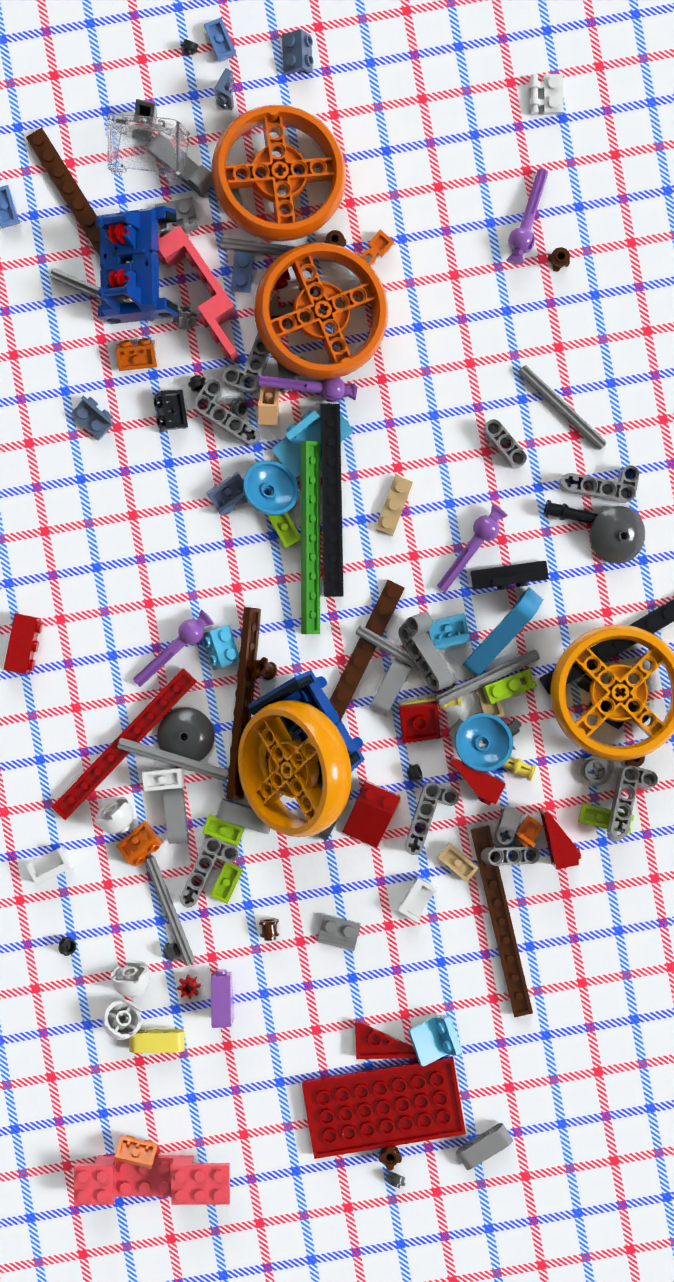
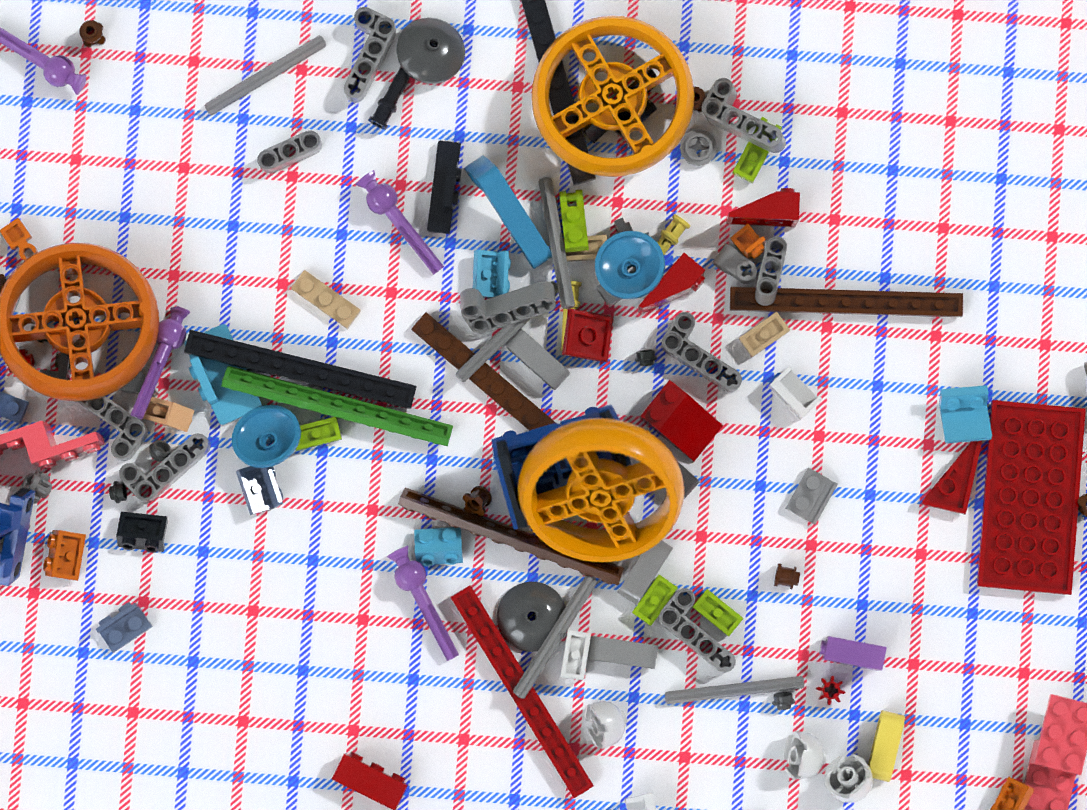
camera: 75 degrees left, 5 degrees down
orange bracket [116,821,164,866] -> none

